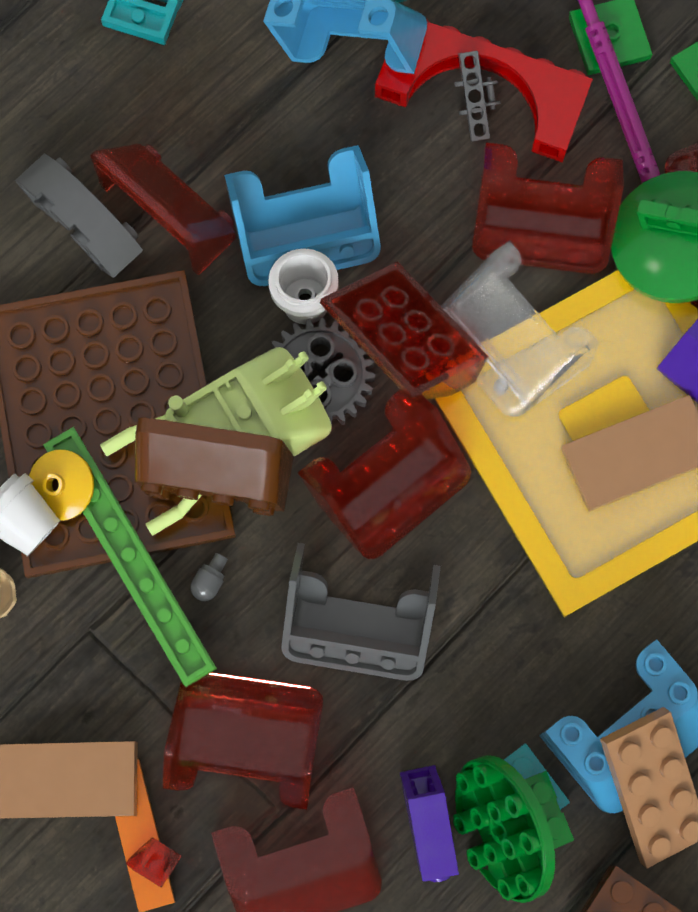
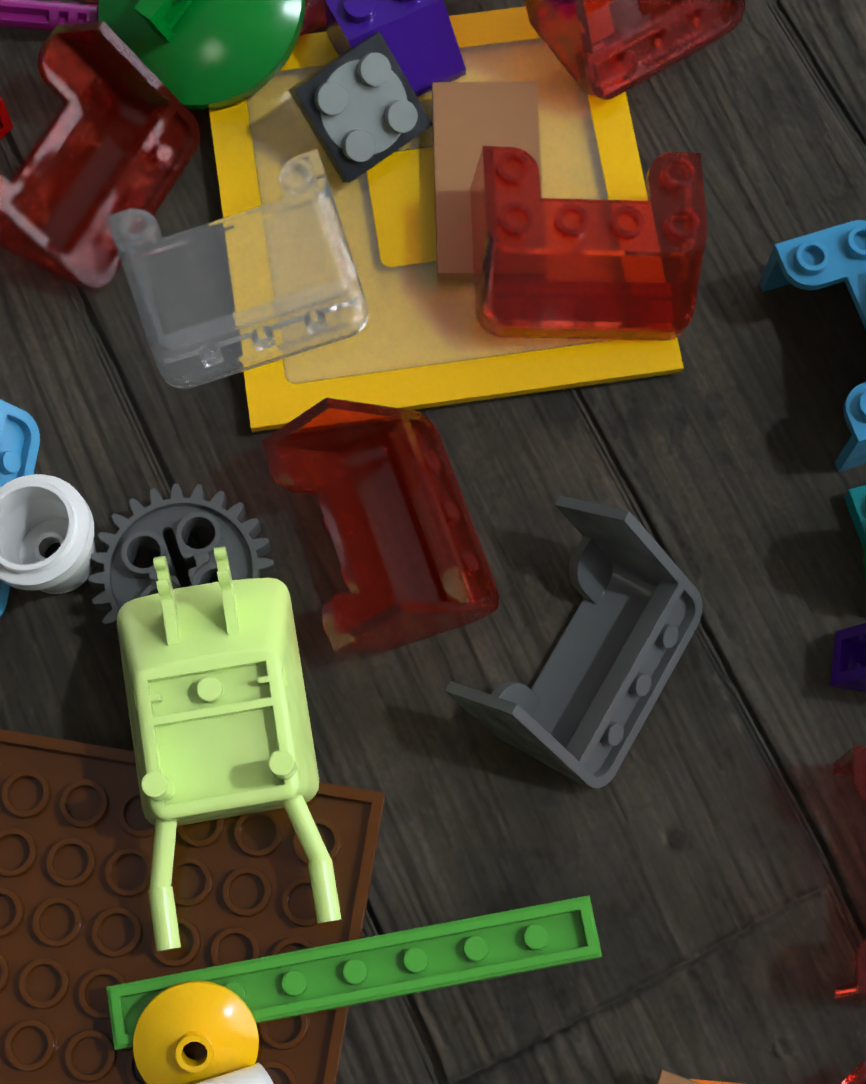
camera: 70 degrees left, 5 degrees down
reddish brown windscreen [135,417,294,516] -> none
clear red windscreen [163,672,323,810] -> none
dark grey cylinder [190,553,228,601] -> none
clear red slope [320,261,489,402] -> none
none -> light grey piece [288,31,433,183]
none -> clear red windscreen [470,146,707,341]

